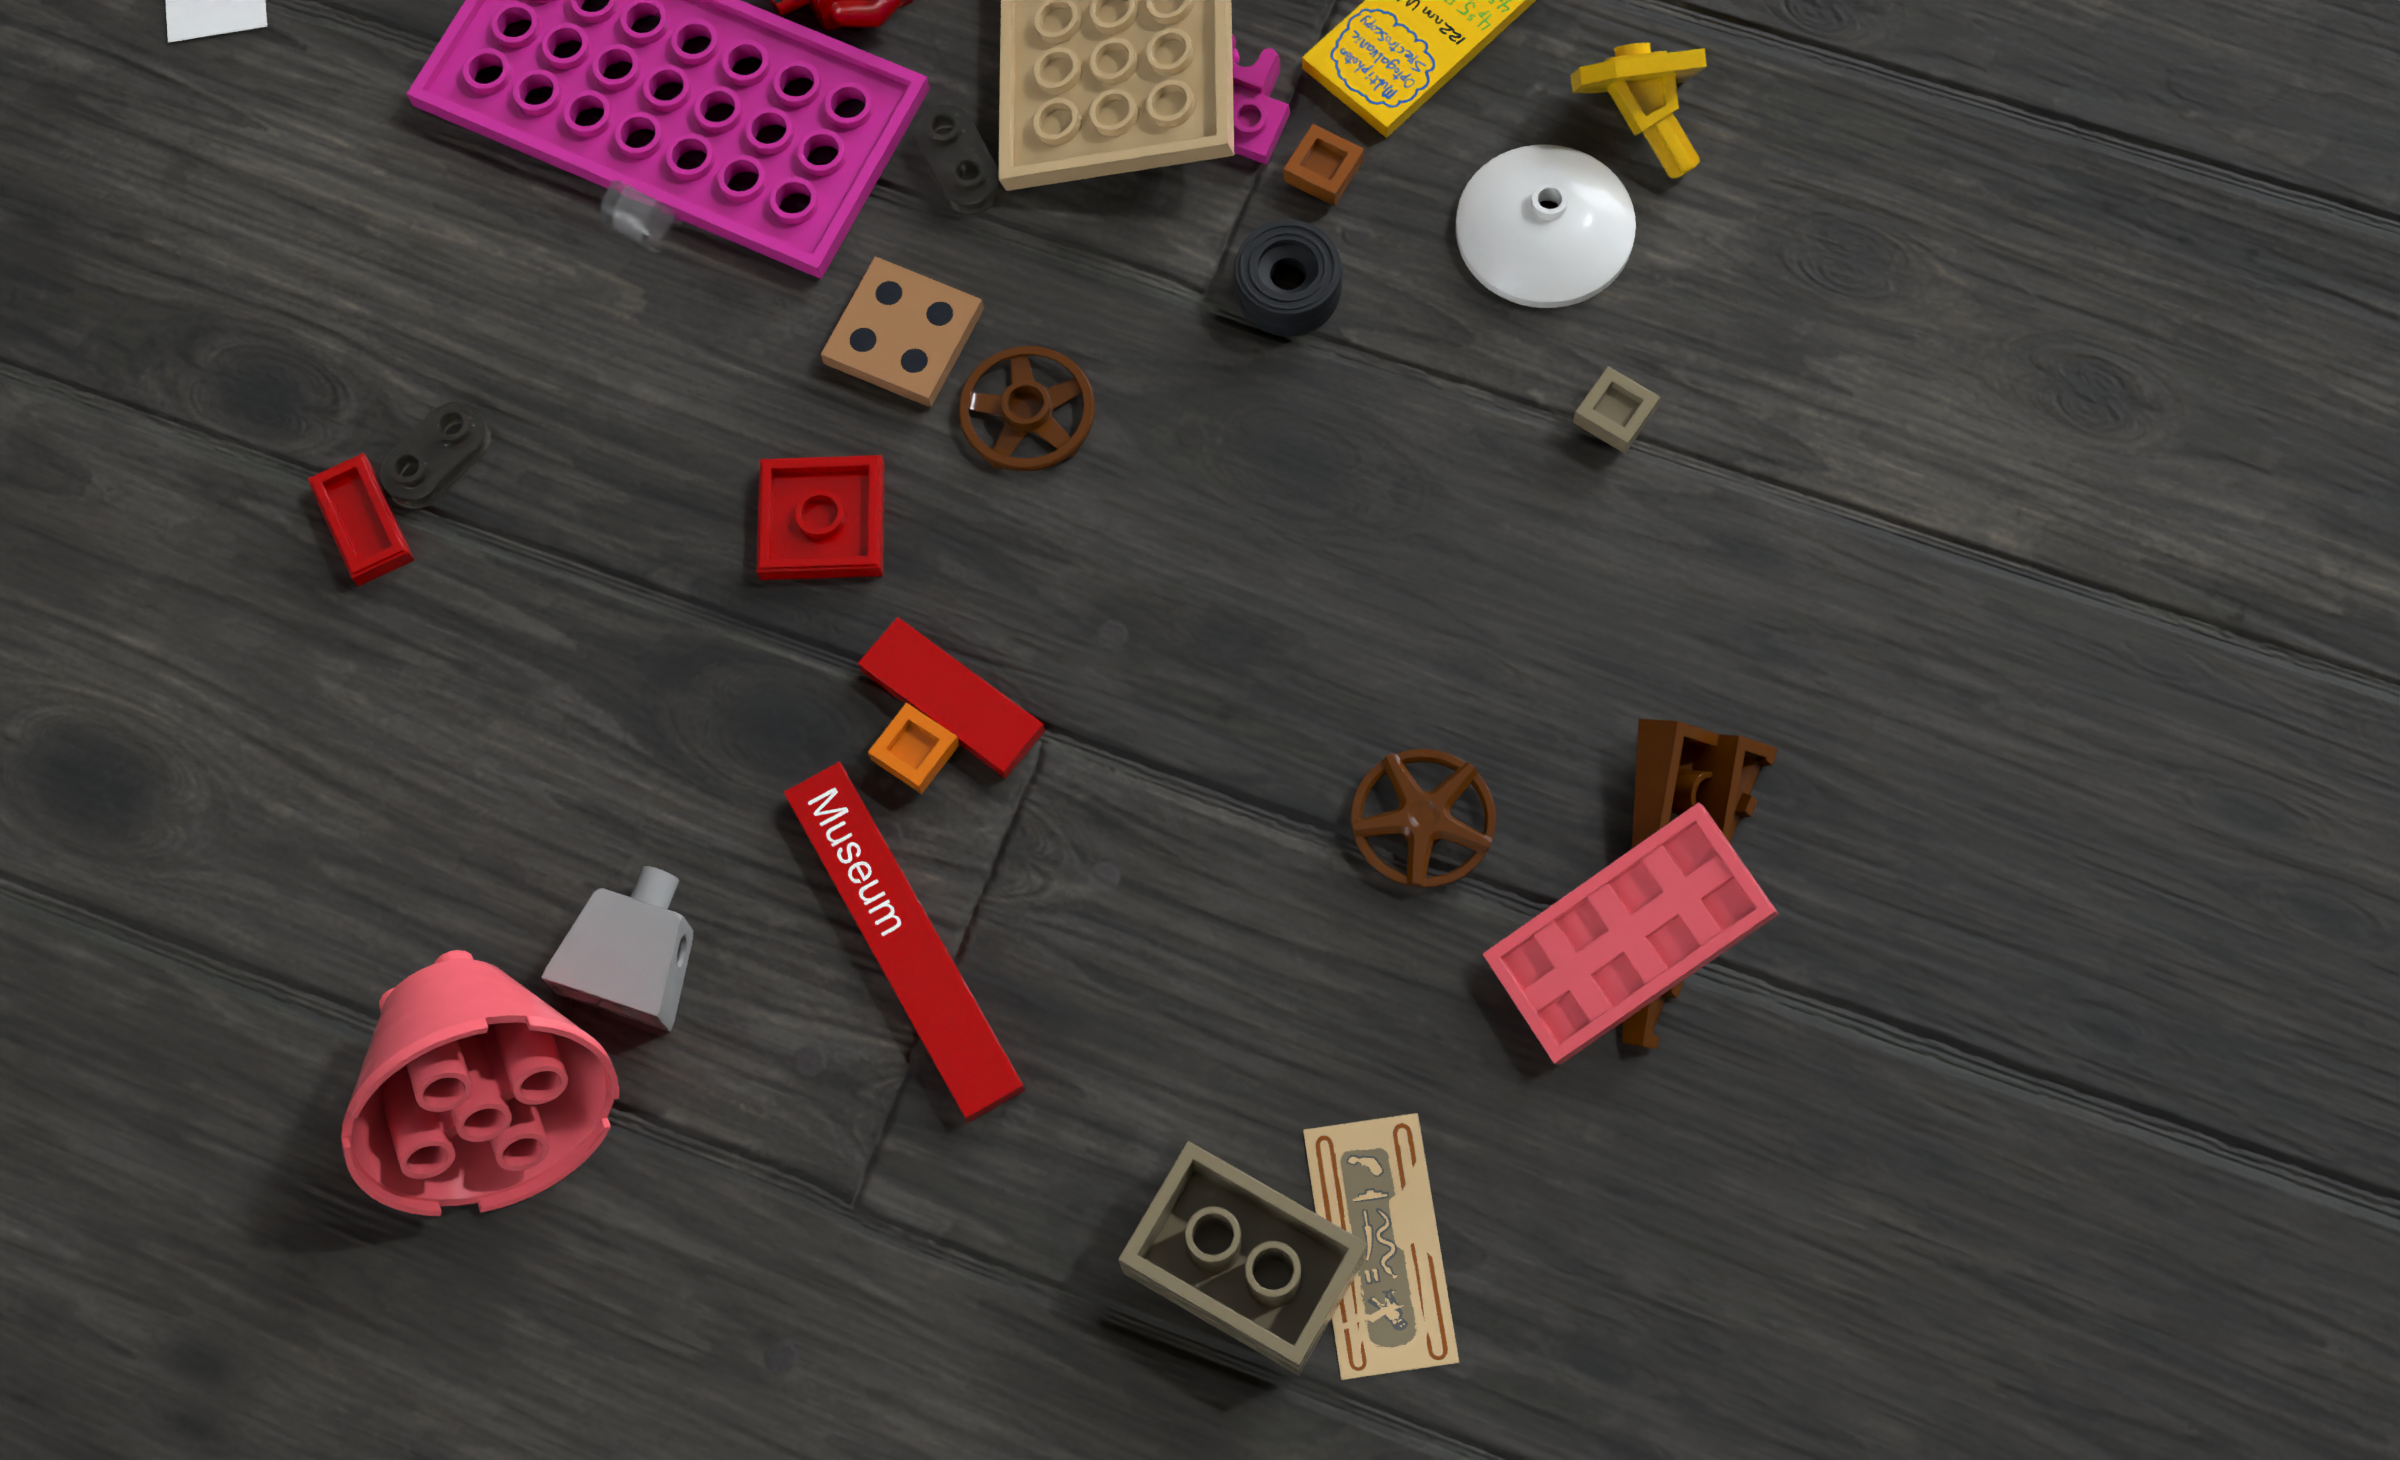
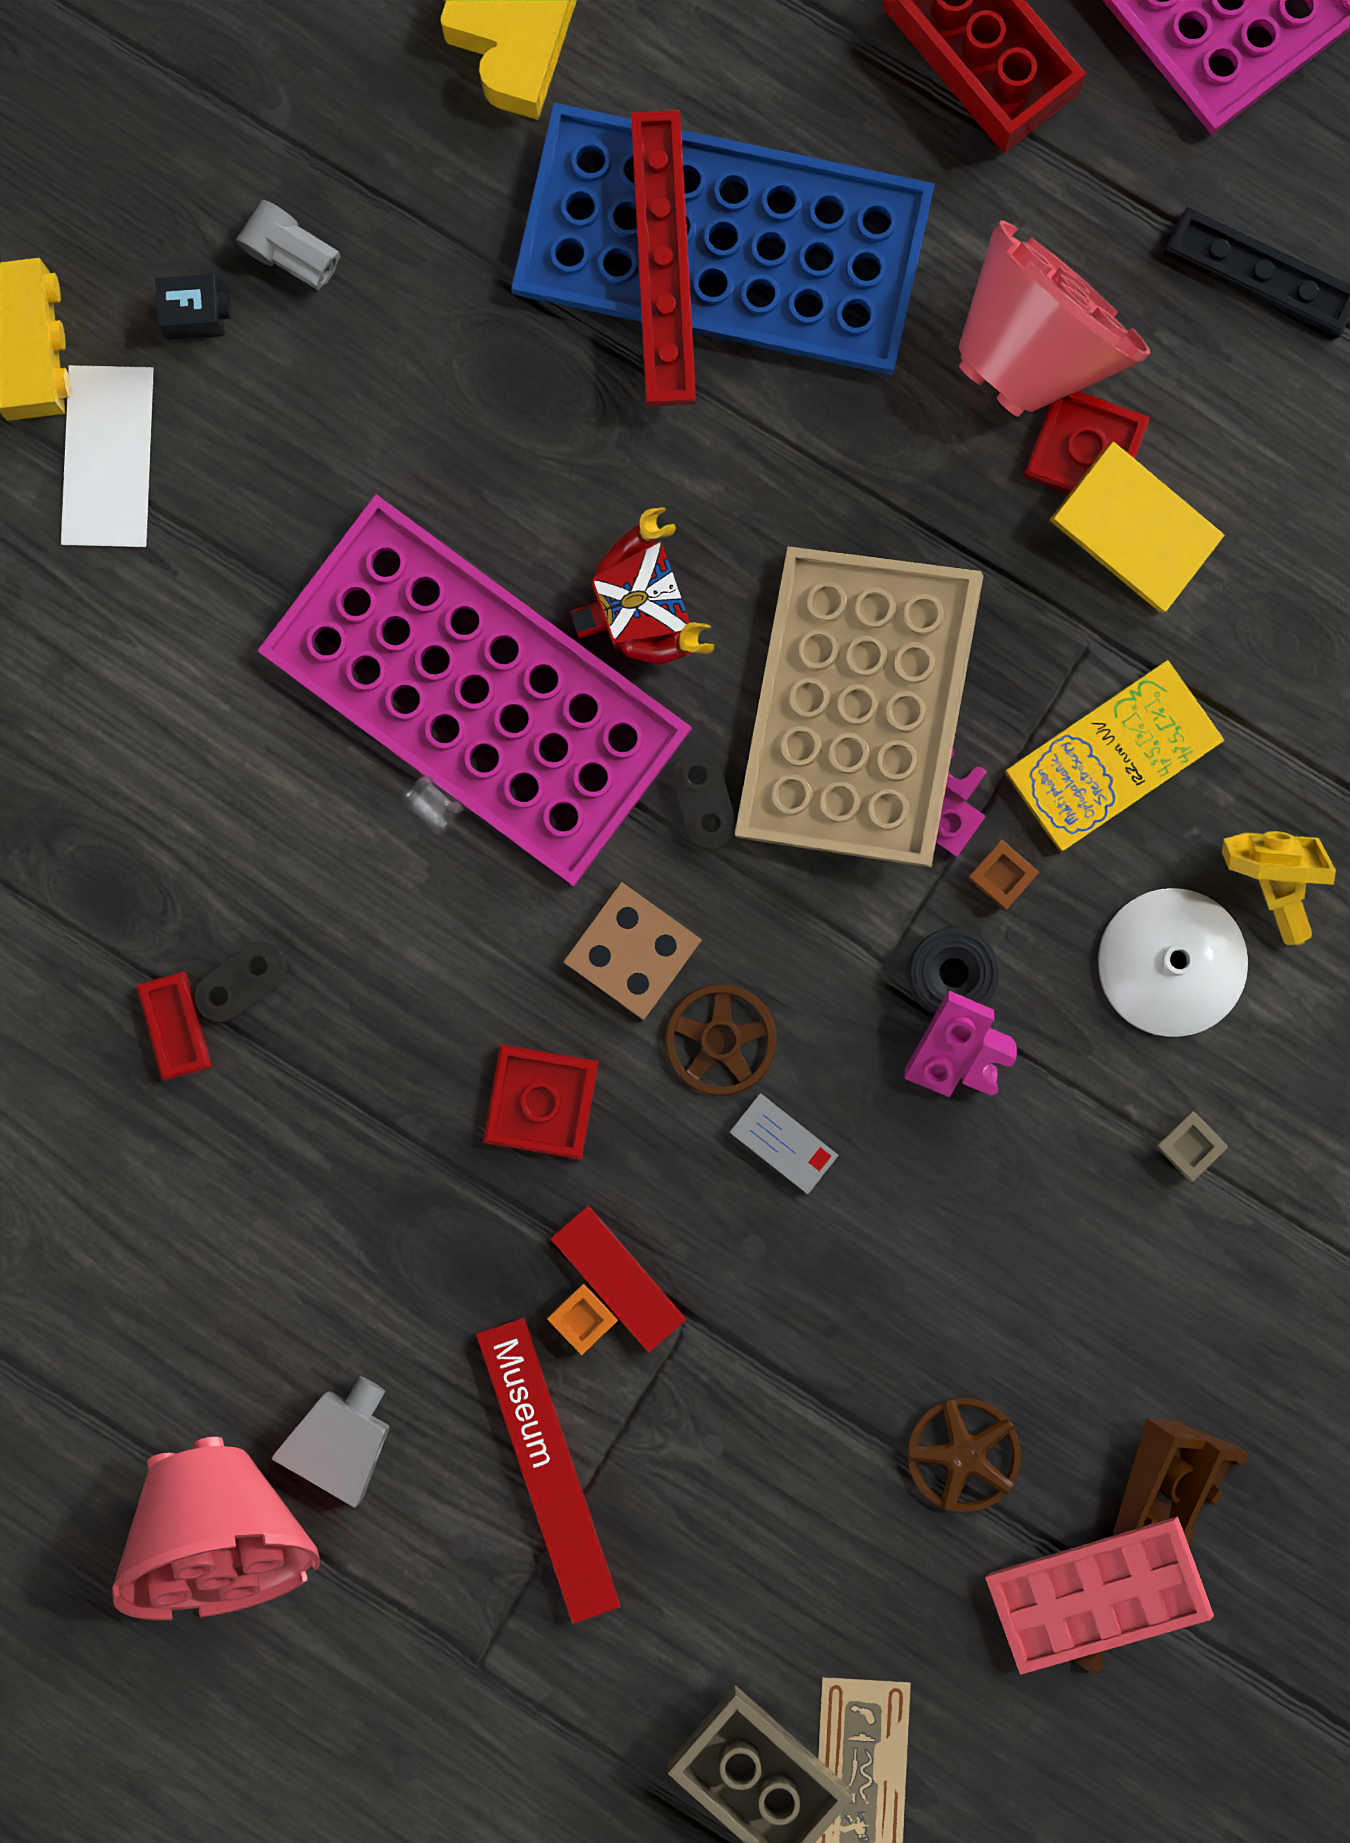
camera: 10 degrees right, 15 degrees up
none -> light grey tile [729,1093,839,1194]
none -> dark pink plate [905,991,1017,1097]

